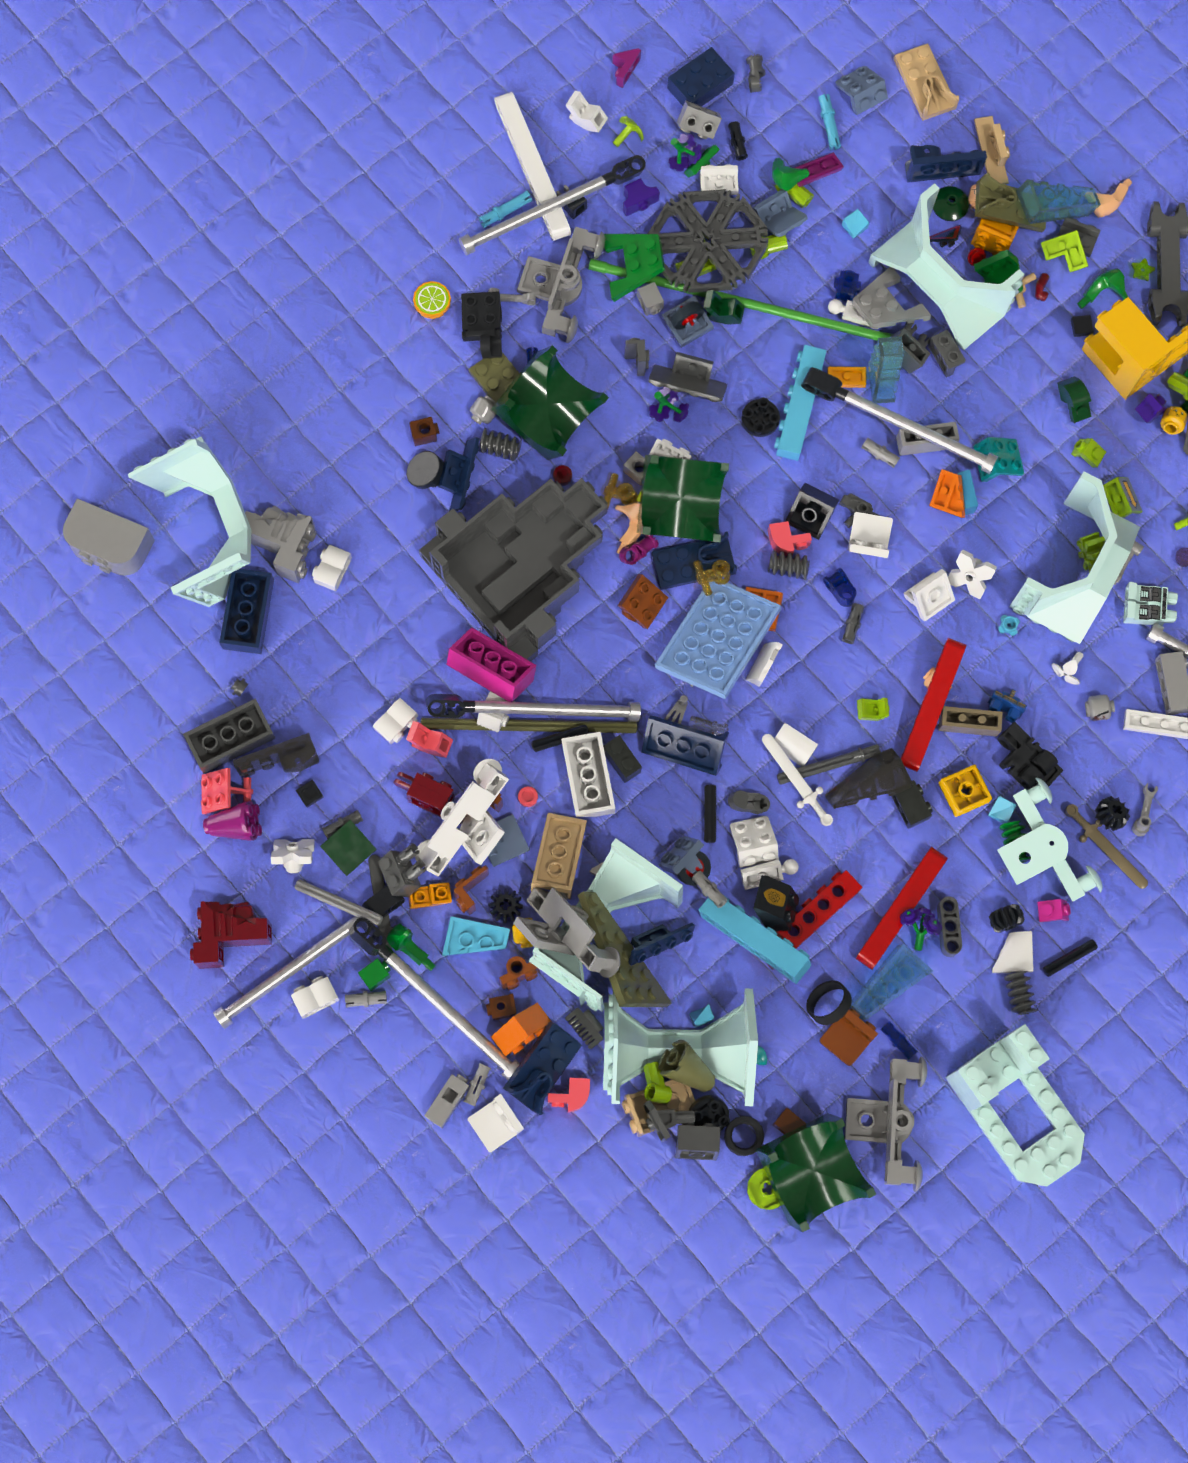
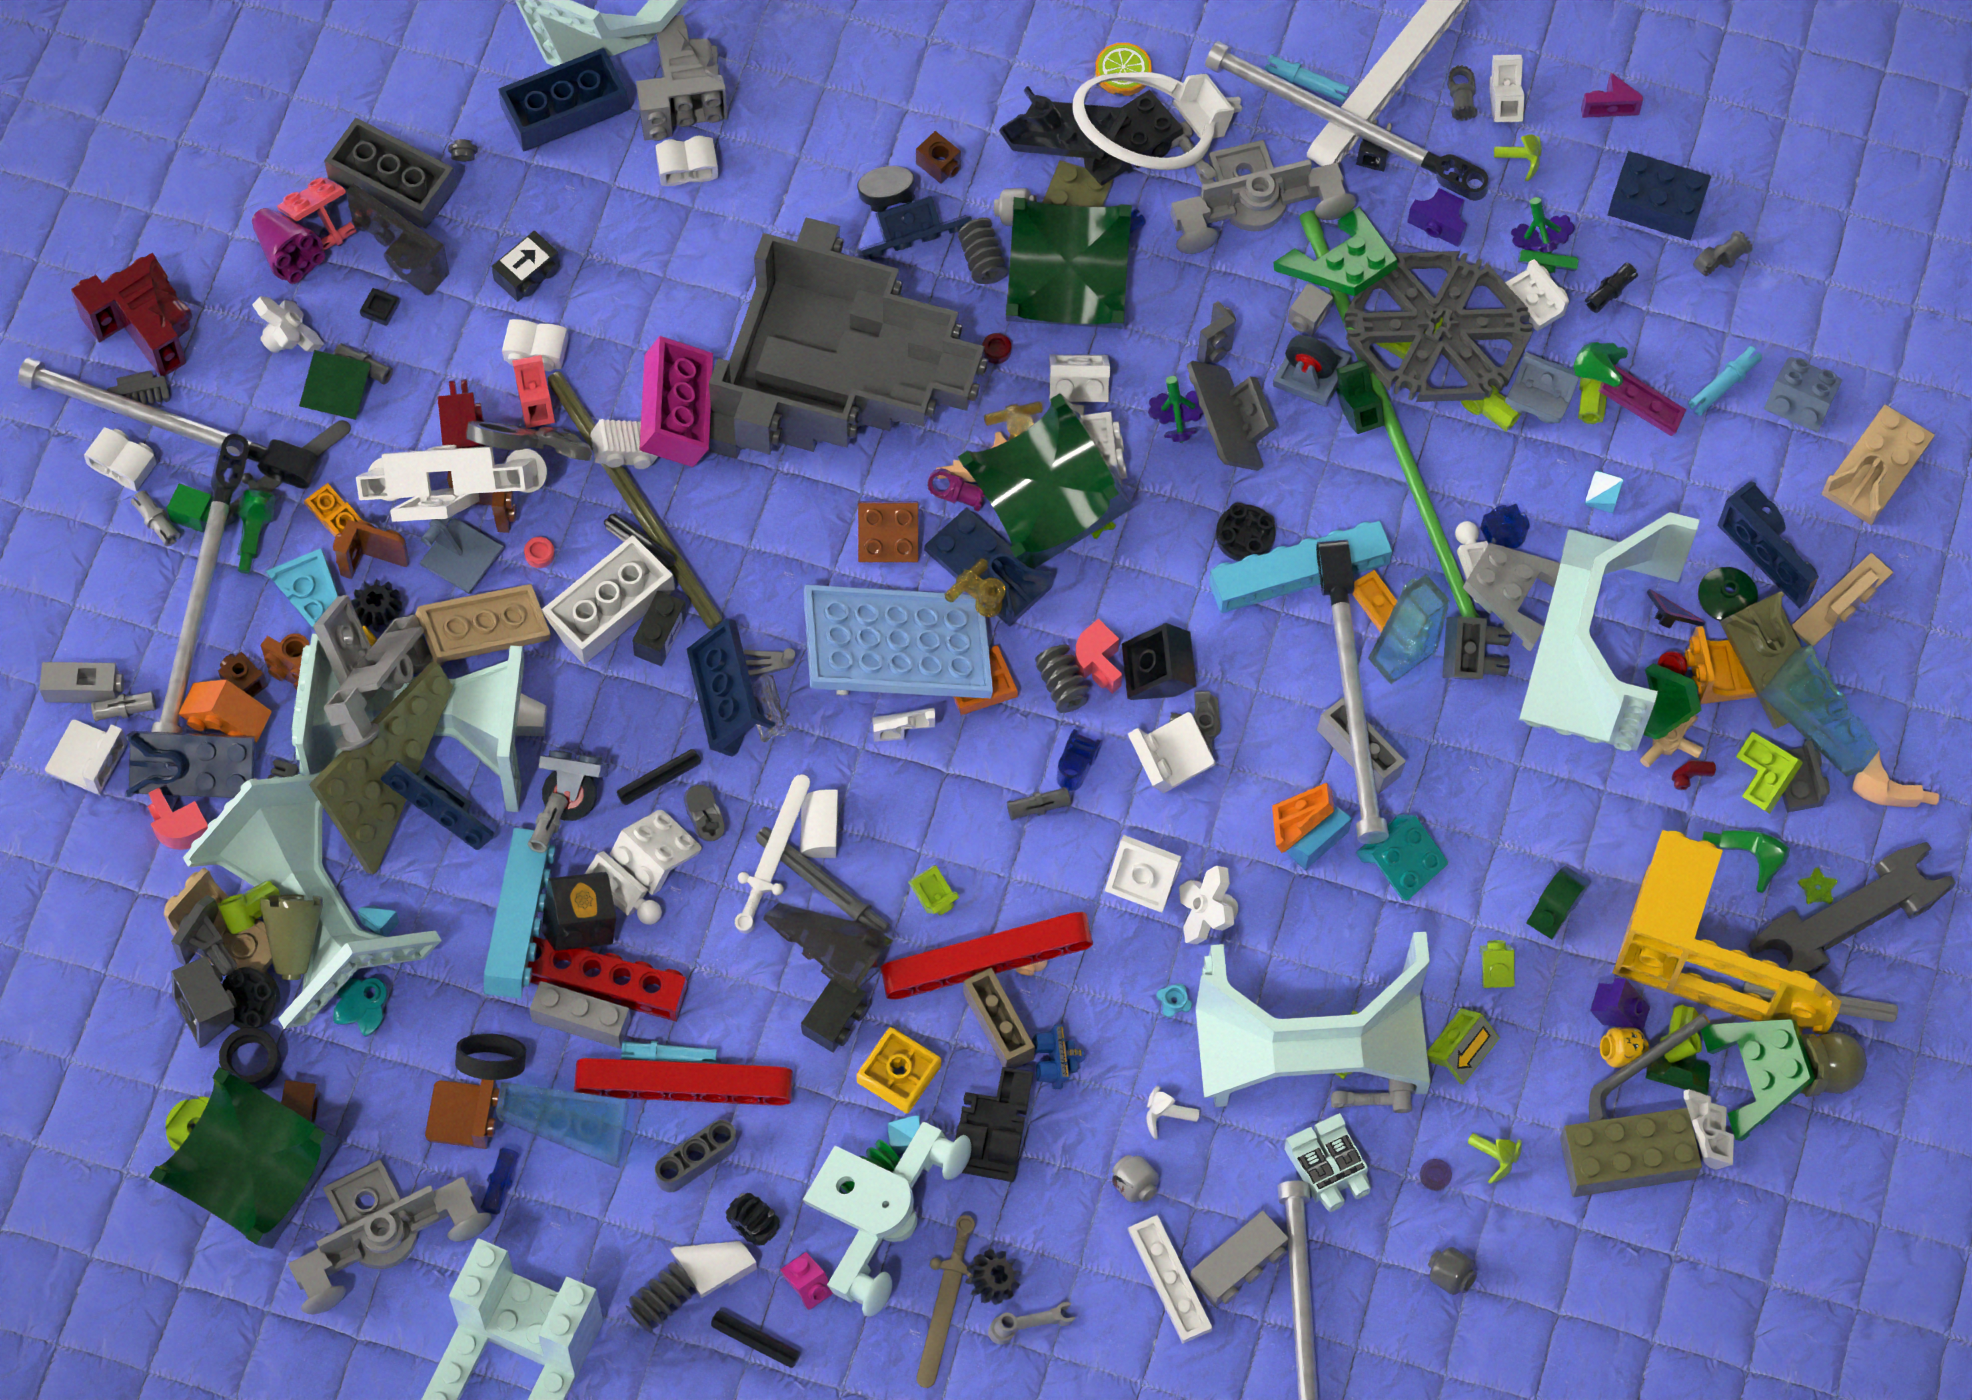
camera: 60 degrees right, 10 degrees down
light grey axle [295,880,383,926] -> none
dark grey brick [378,843,427,897] -> none
flat silver piece [426,694,641,722] -> none
light grey brick [677,100,722,139] -> none
light grey pin [861,438,900,468] -> none
dark purple plant [900,907,942,951] -> none
dark grey bracket [928,330,966,378] -> none
none -> dark grey piece [107,370,170,414]
none -> dark grey animal [466,421,592,461]
none -> pearl dark grey brick [491,230,560,302]
none -> light grey brick [530,981,631,1049]
none -> medium azure pin [621,1040,717,1064]
none -> black plate [999,86,1128,160]
none -> white bracket [1049,354,1110,402]
none -> white brick [1072,72,1242,170]
none -> dark grey connector [1447,65,1477,121]

